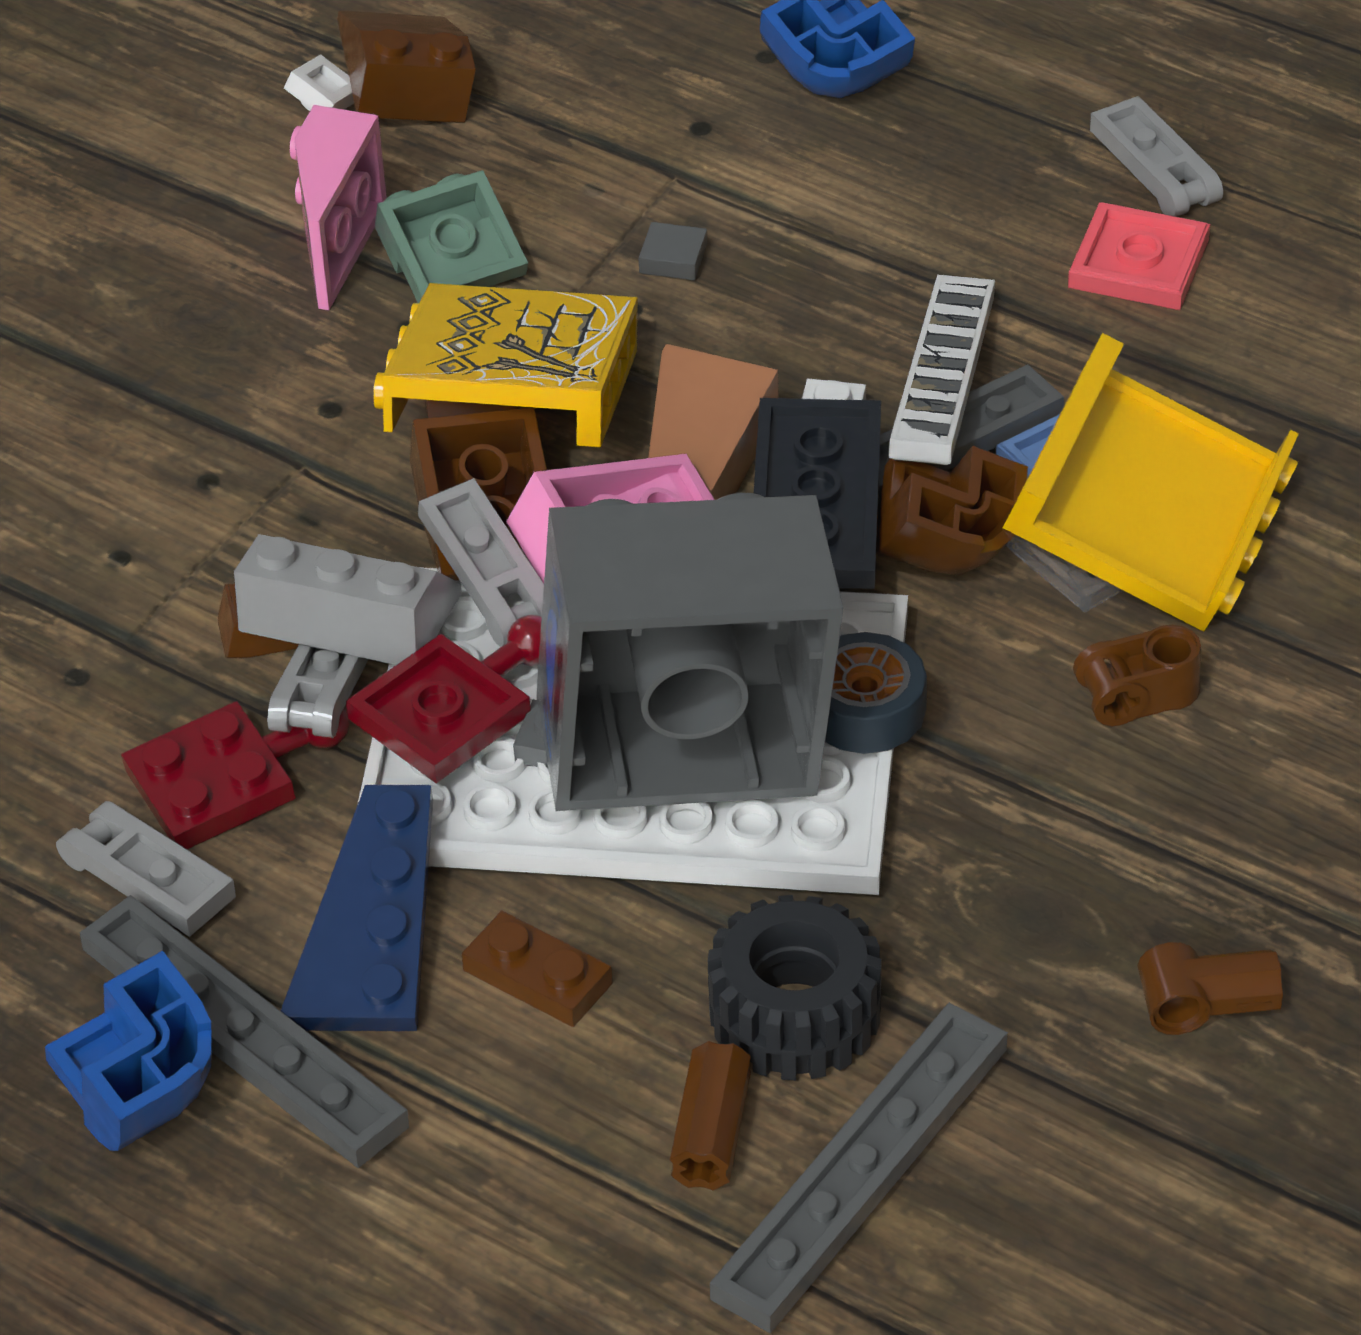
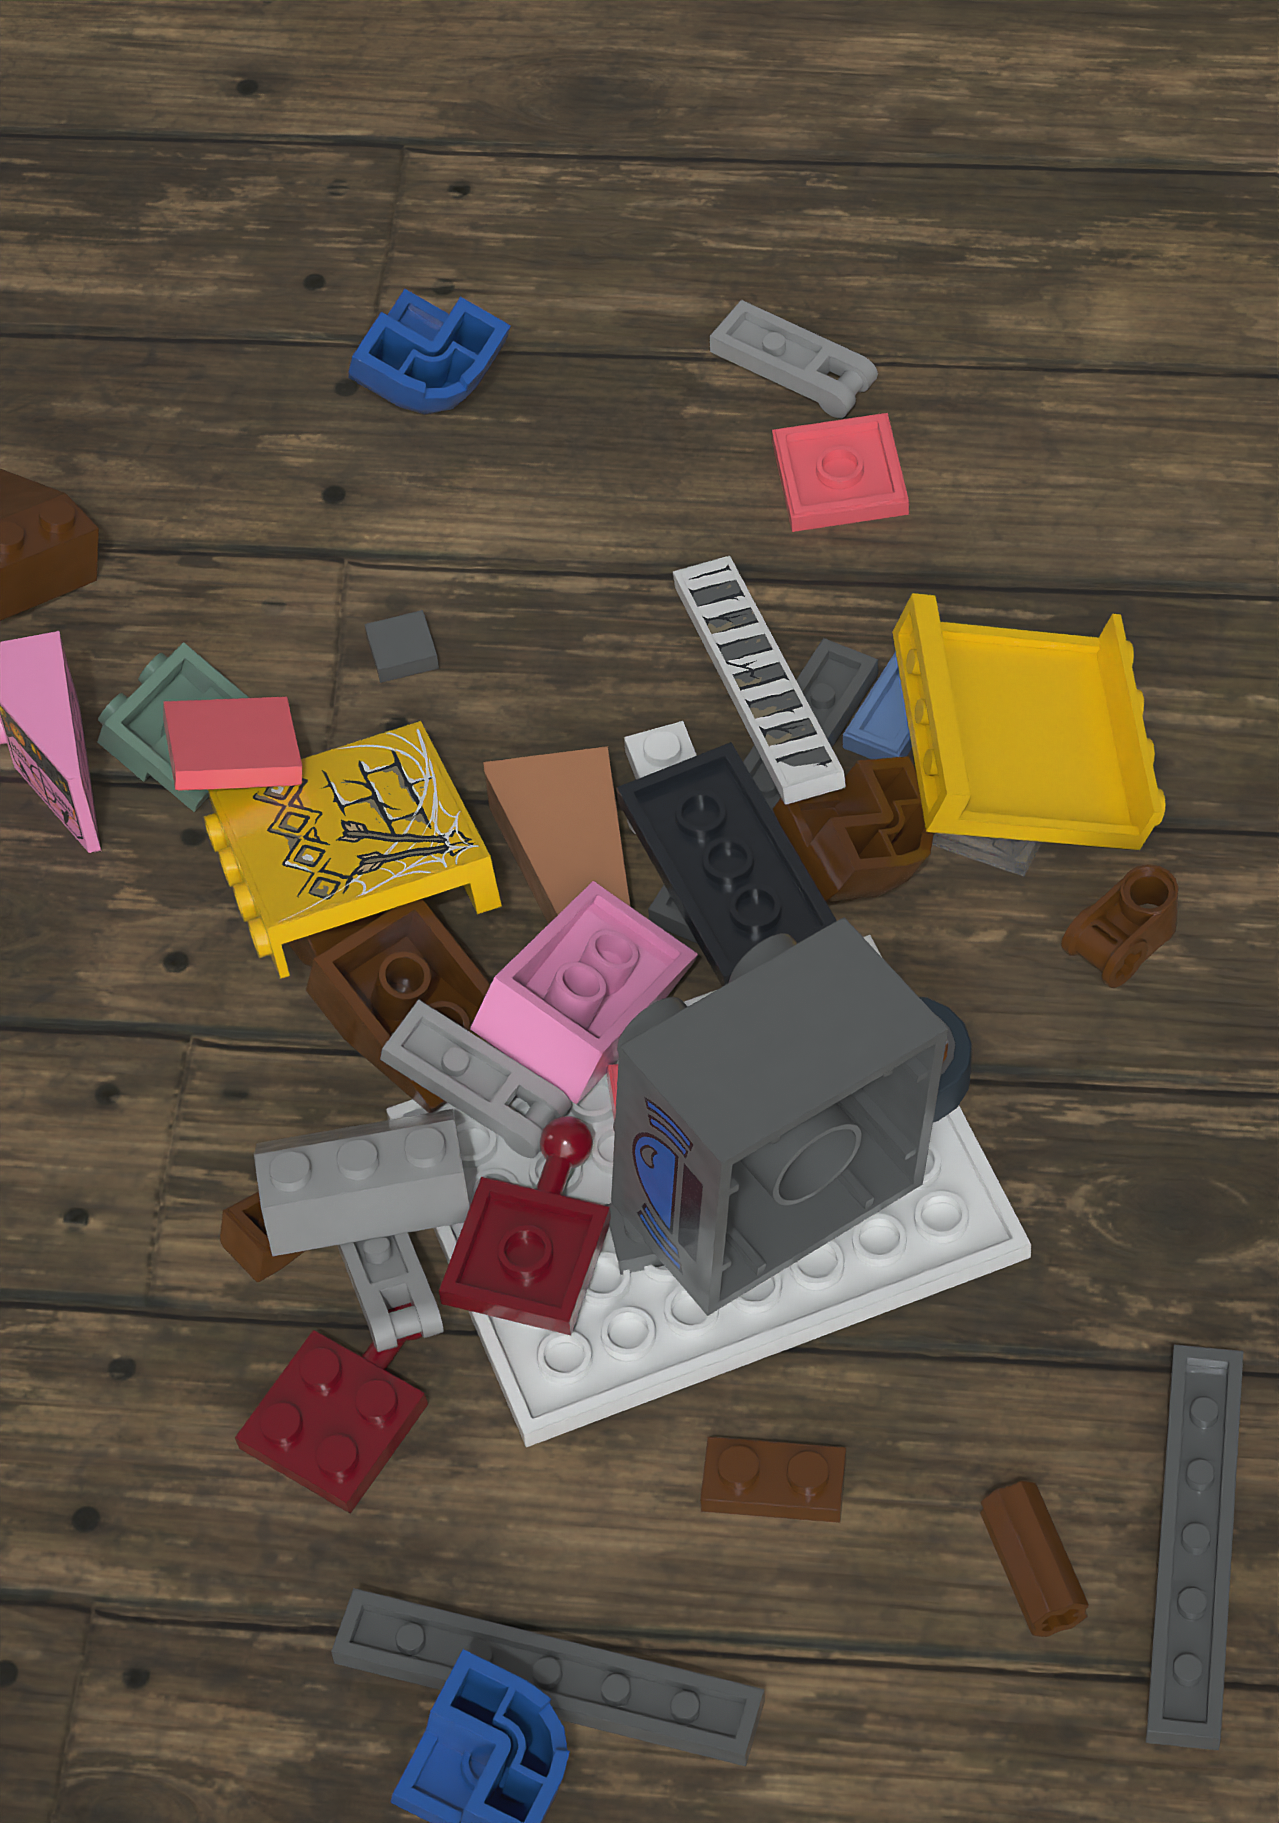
camera: 25 degrees left, 10 degrees up
light grey plate [56,801,236,937] -> none
dark blue wing [280,785,433,1031] -> none
black tyre [708,895,881,1081] -> none
none -> coral tile [163,697,302,791]

